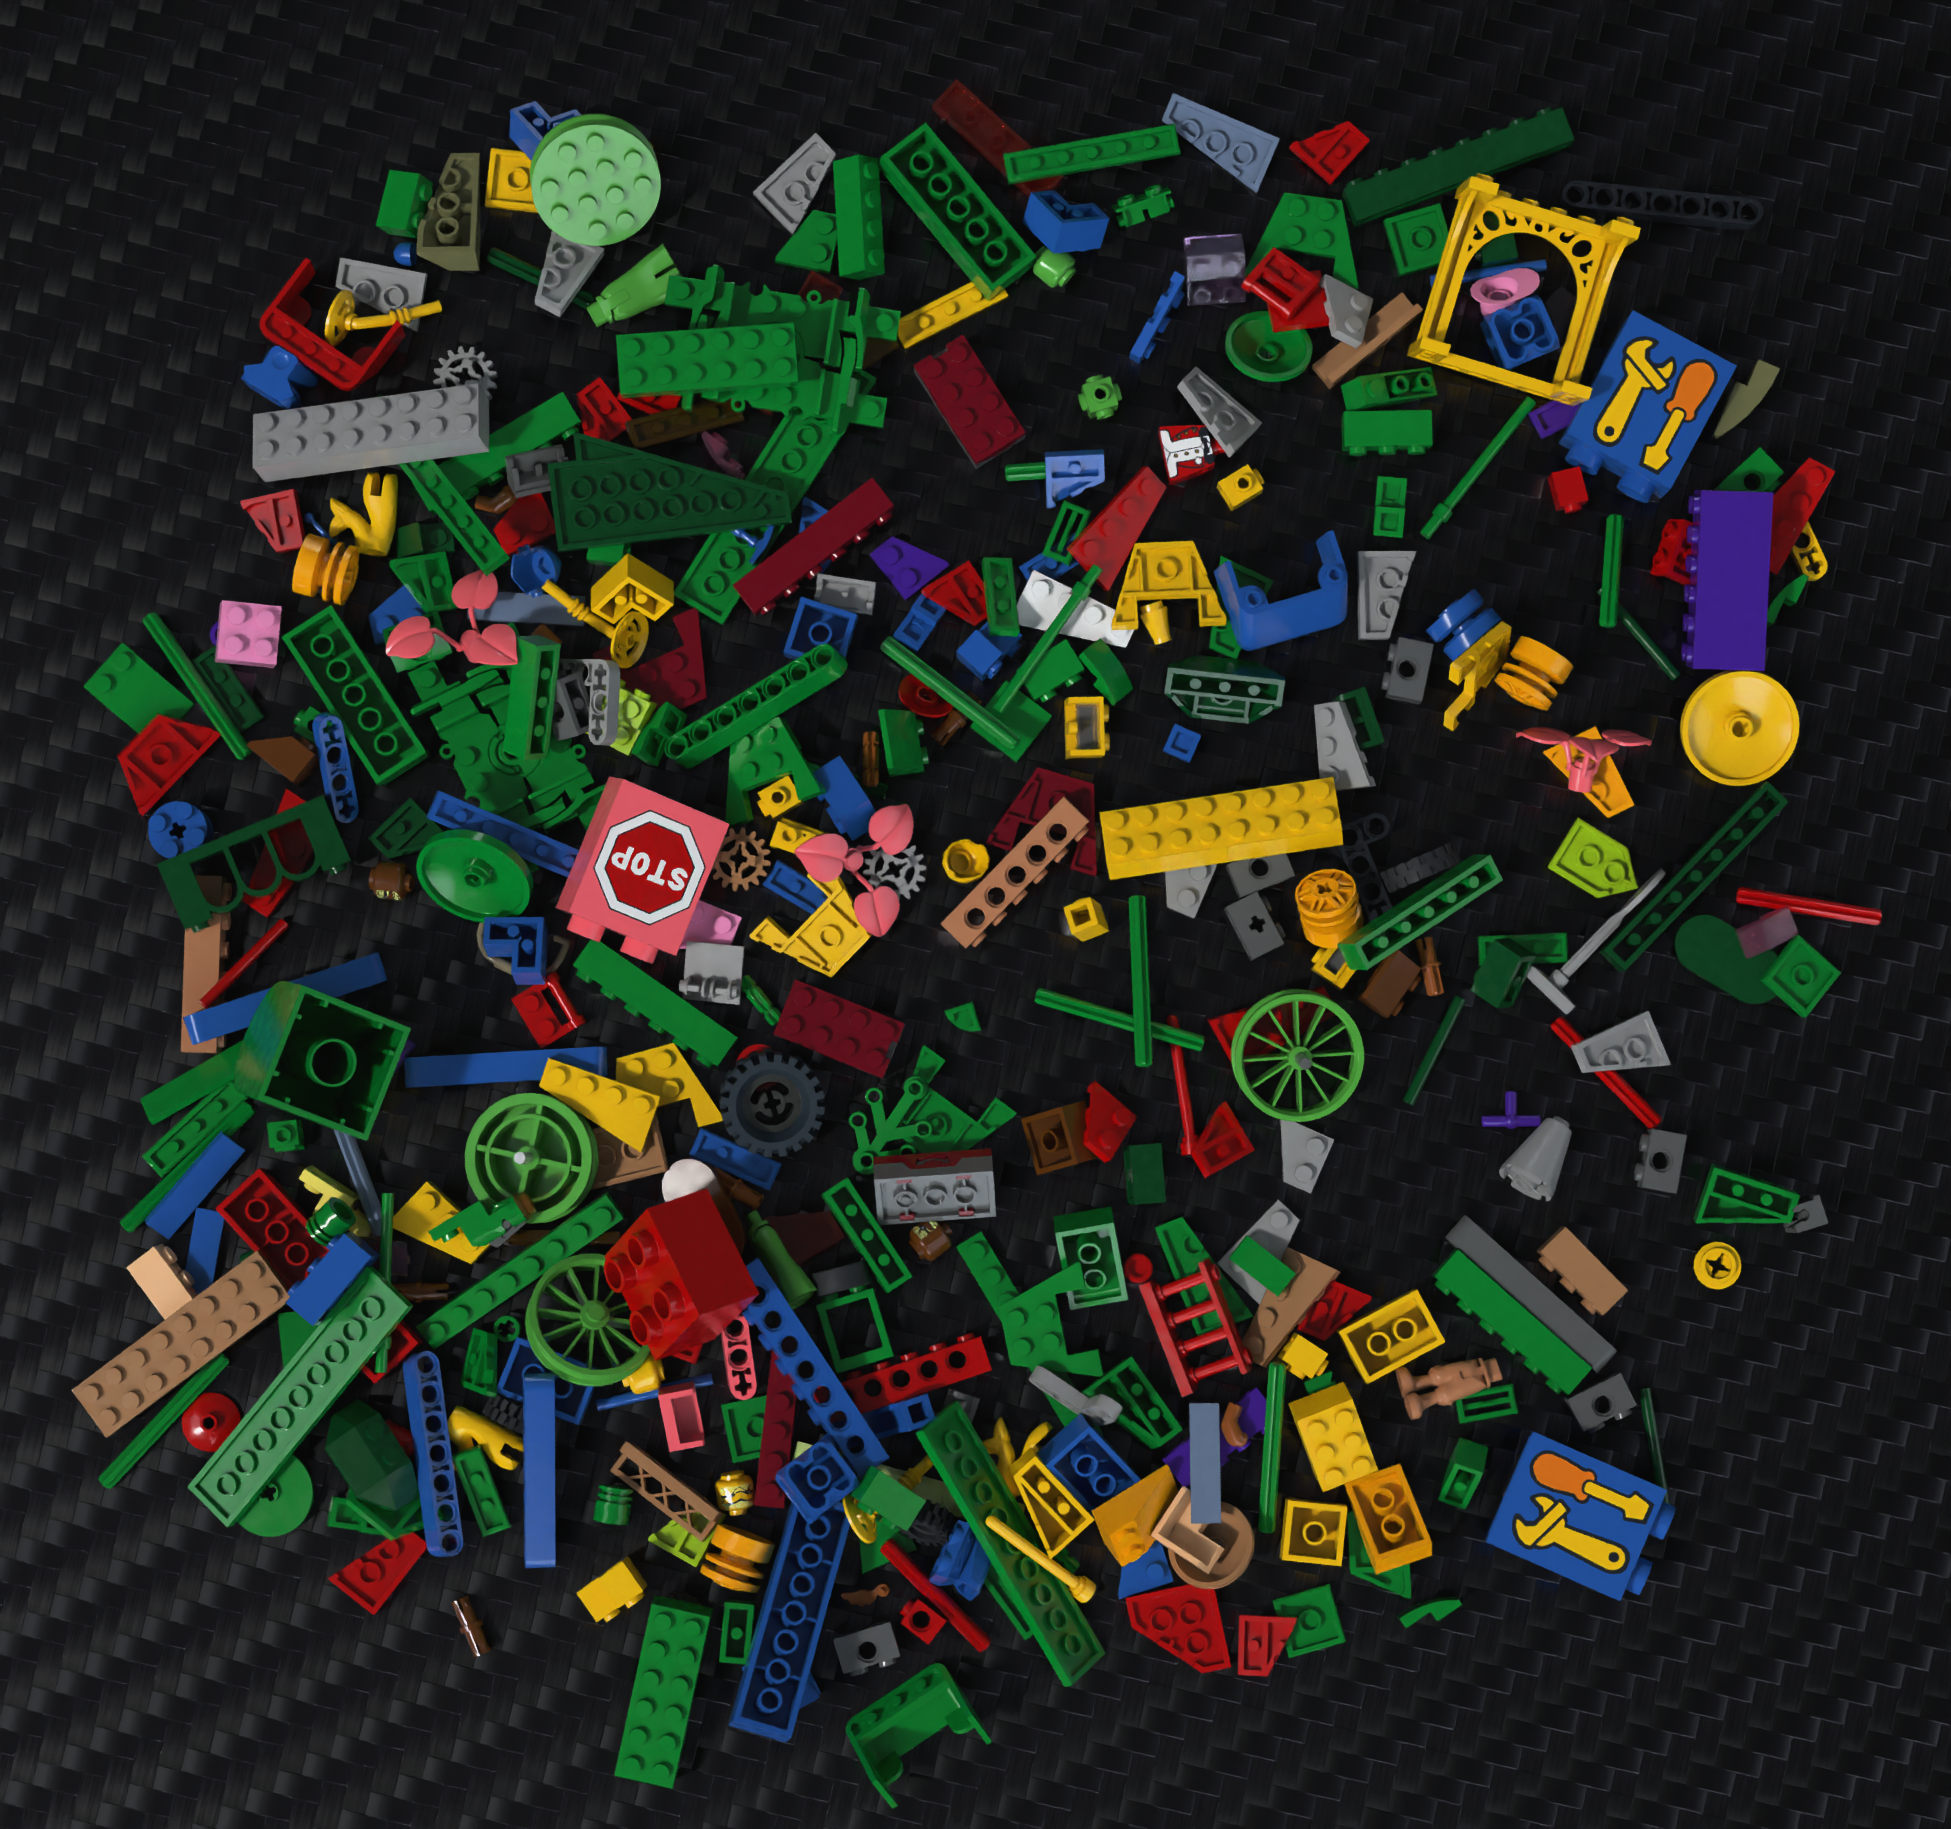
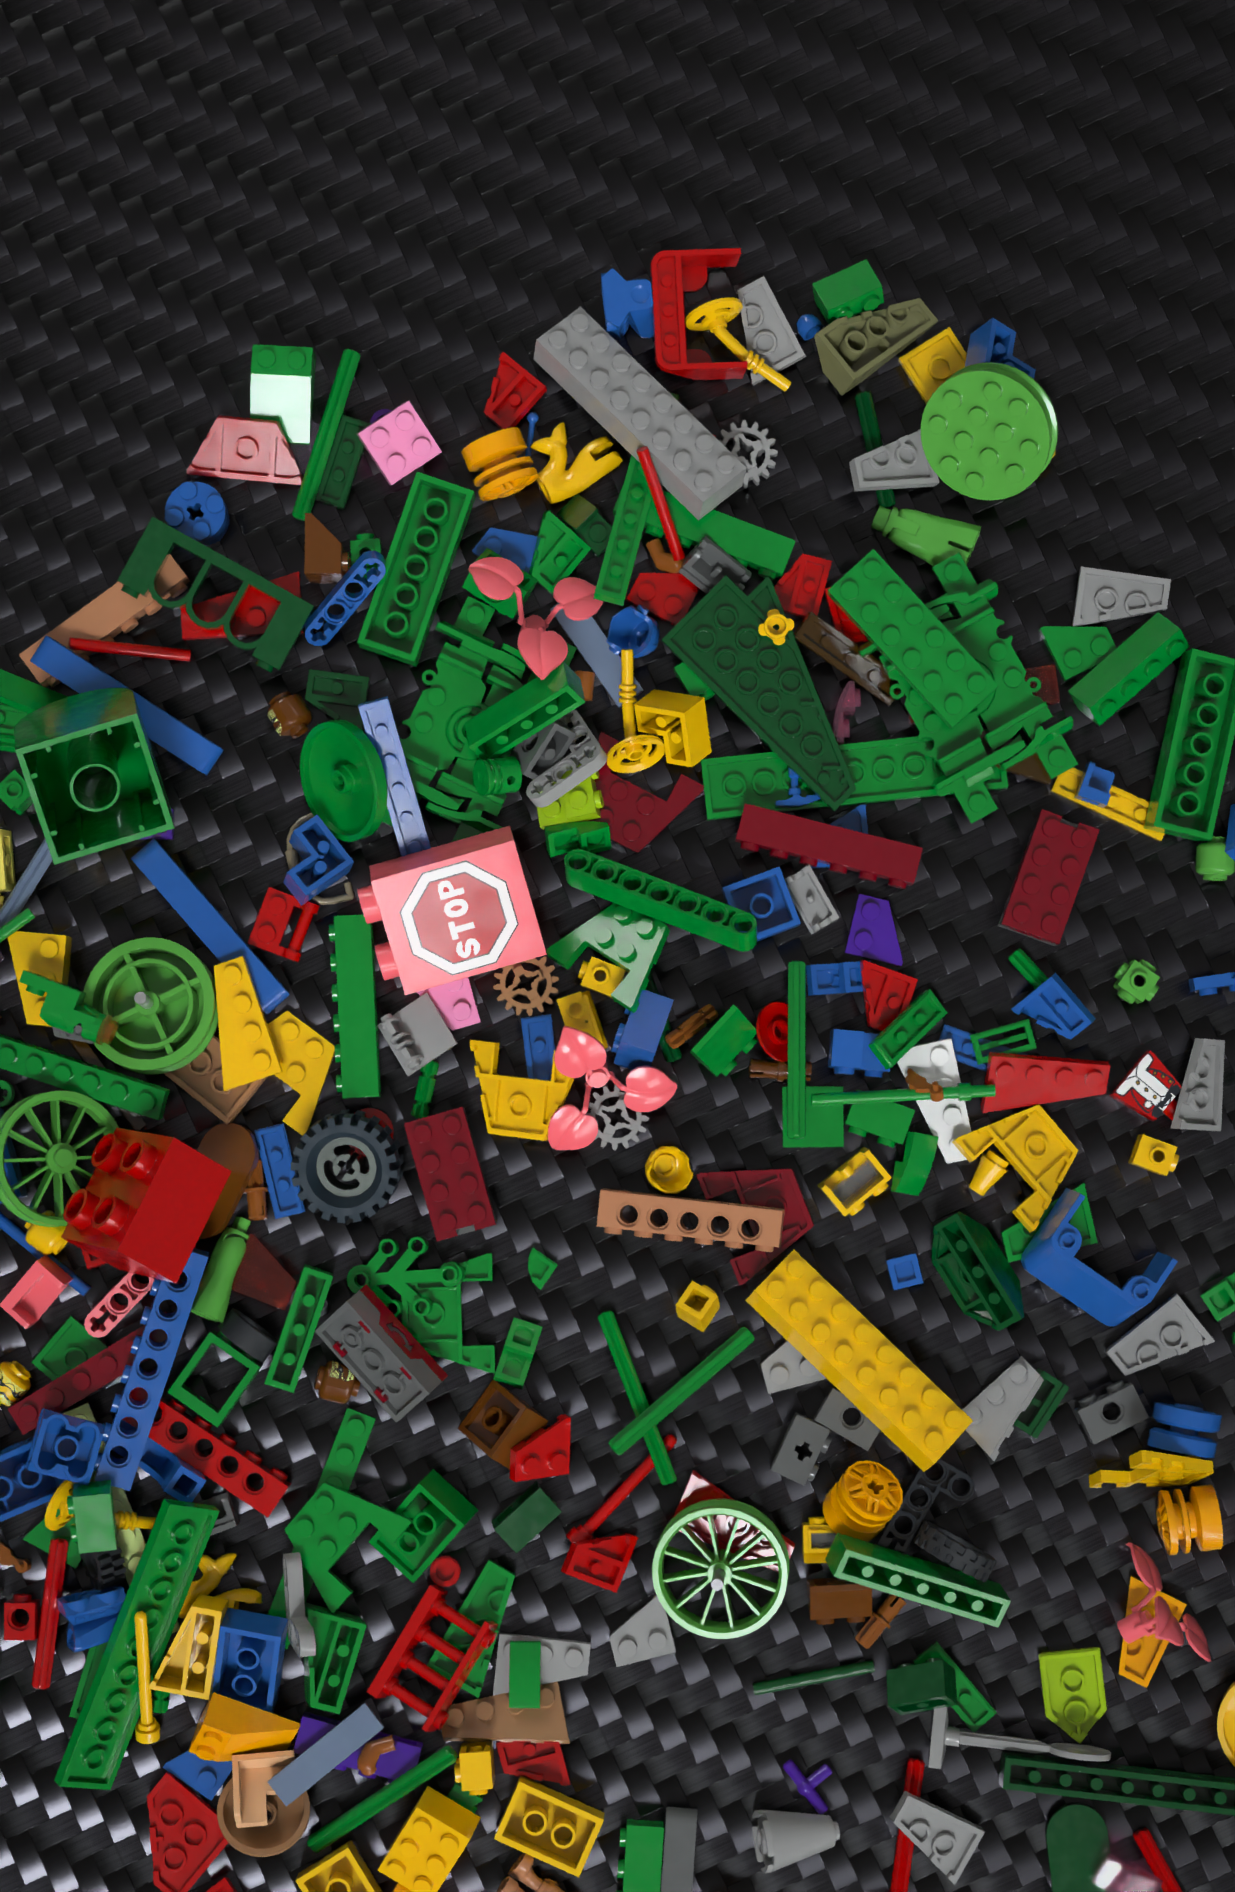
camera: 55 degrees right, 0 degrees up
none -> green piece [473,756,522,796]
none -> green slope [493,1317,543,1389]
none -> red bar [636,446,685,561]
none -> yellow plate [758,609,794,645]
none -> dark orange piece [905,1068,944,1102]
none -> blue panel [1074,761,1115,808]

